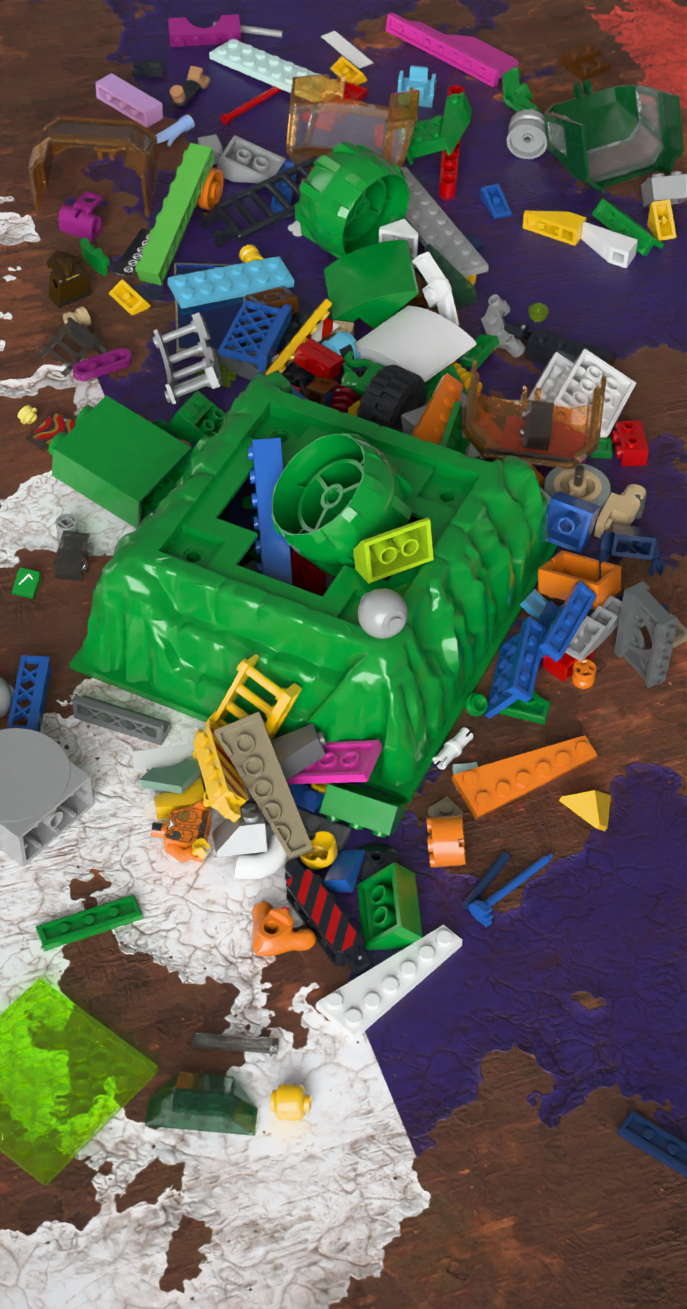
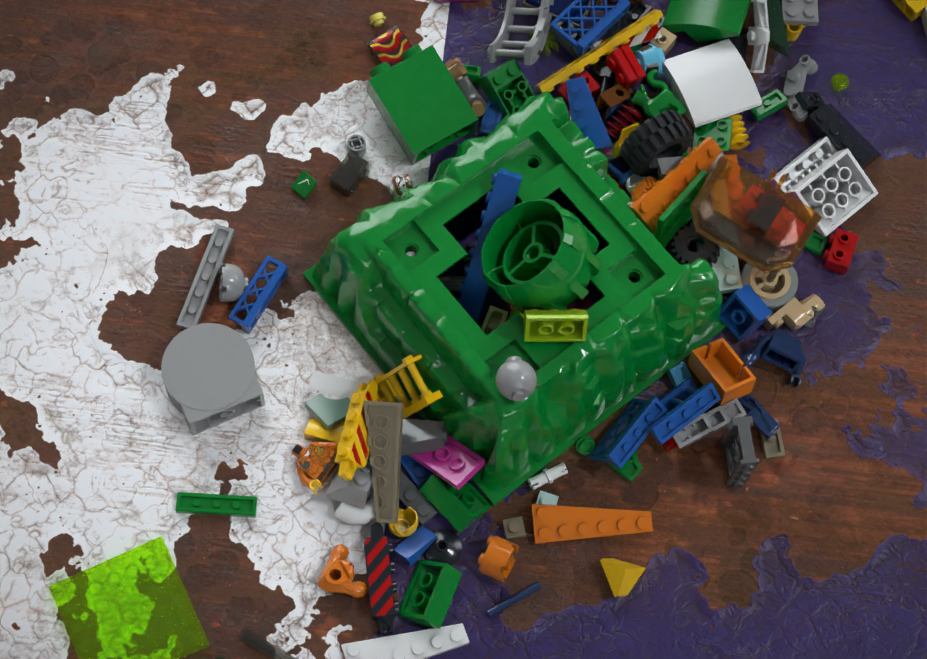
camera: 20 degrees right, 20 degrees up
dark grey fence [72,695,171,746] -> none
blue piece [469,853,553,927] -> none
orange wheel [571,659,597,689] -> none

